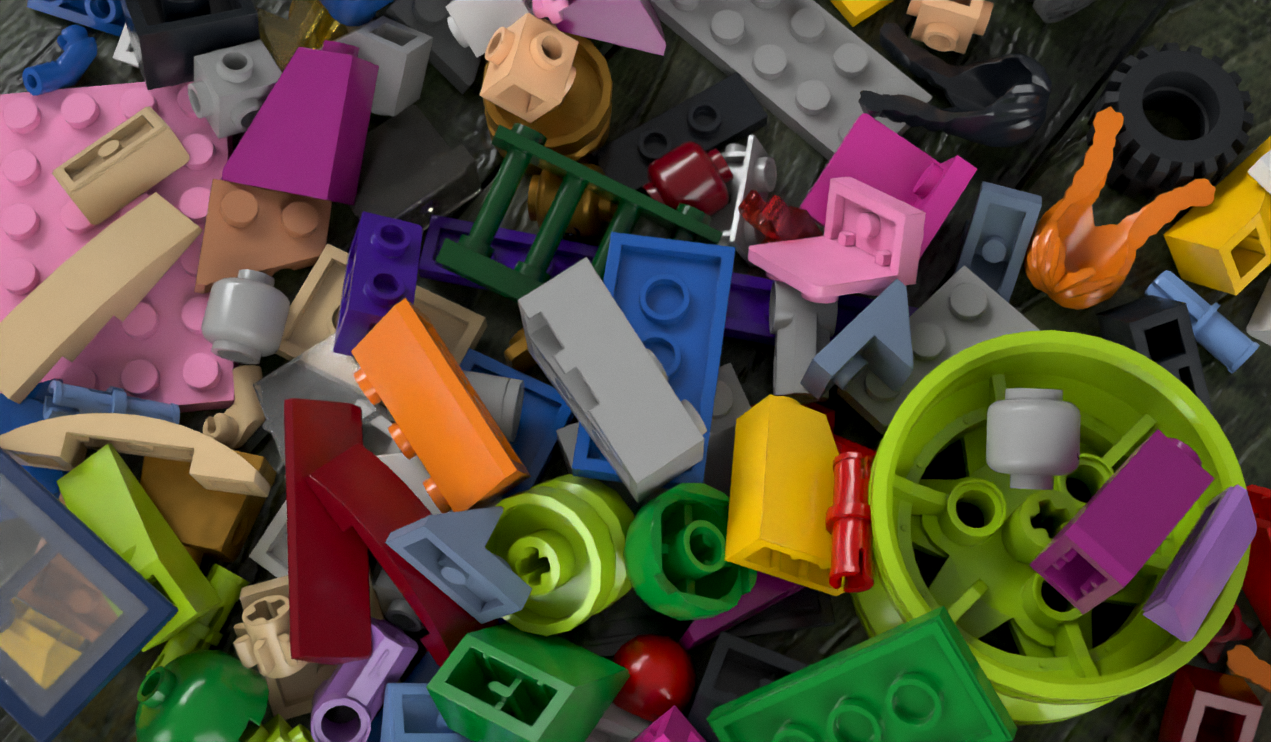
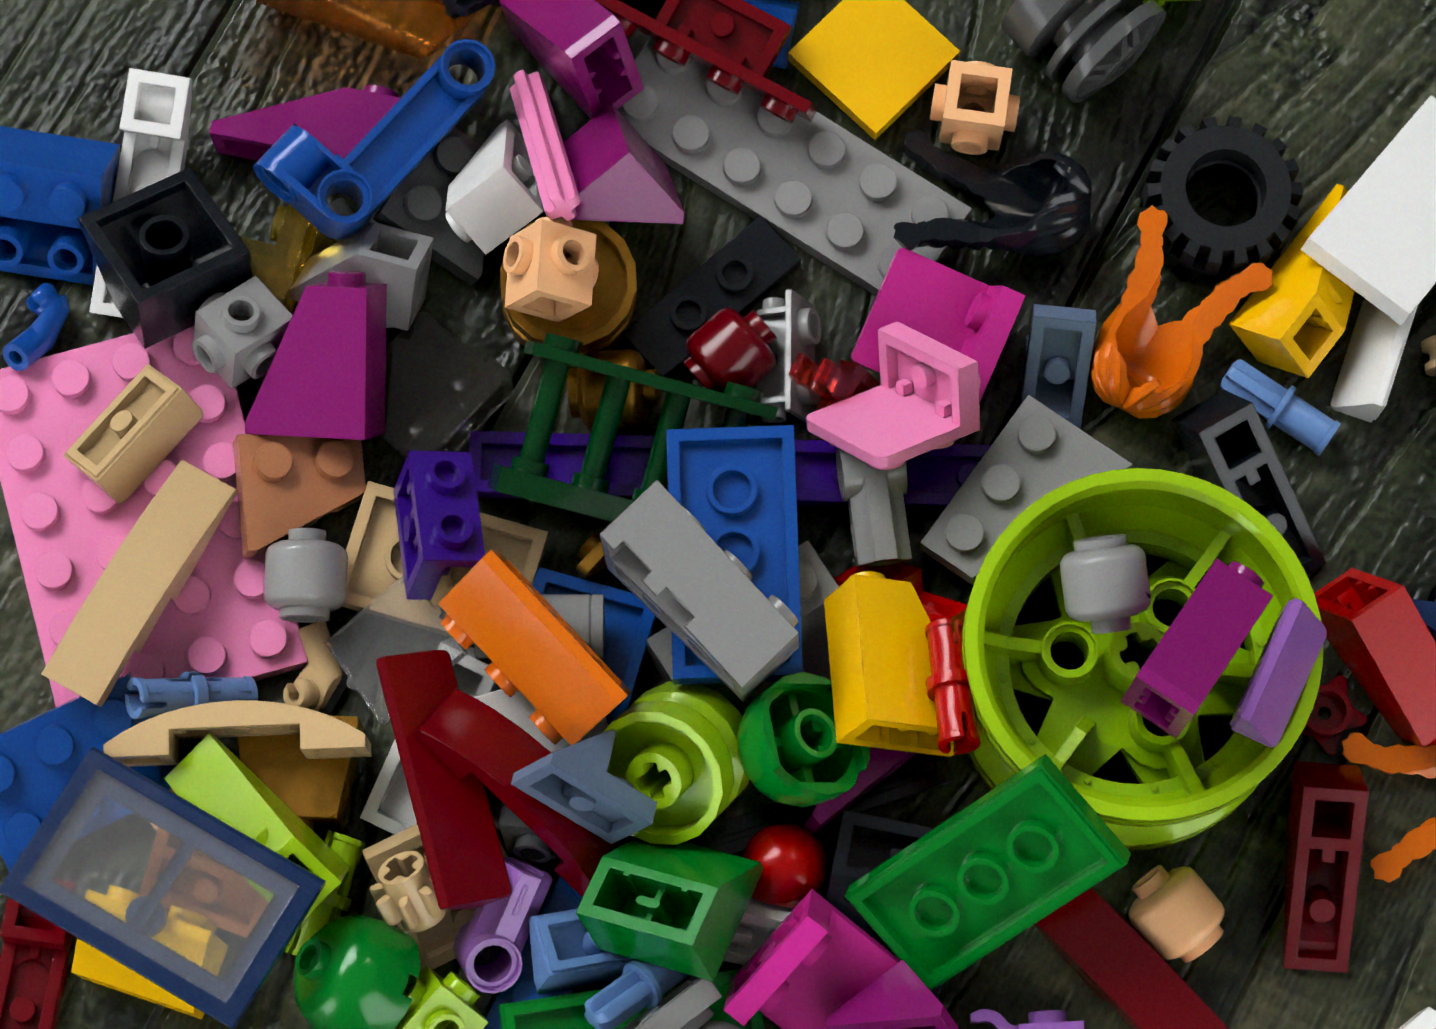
camera: 10 degrees left, 5 degrees up
sand blue slope [800,279,914,400] -> none

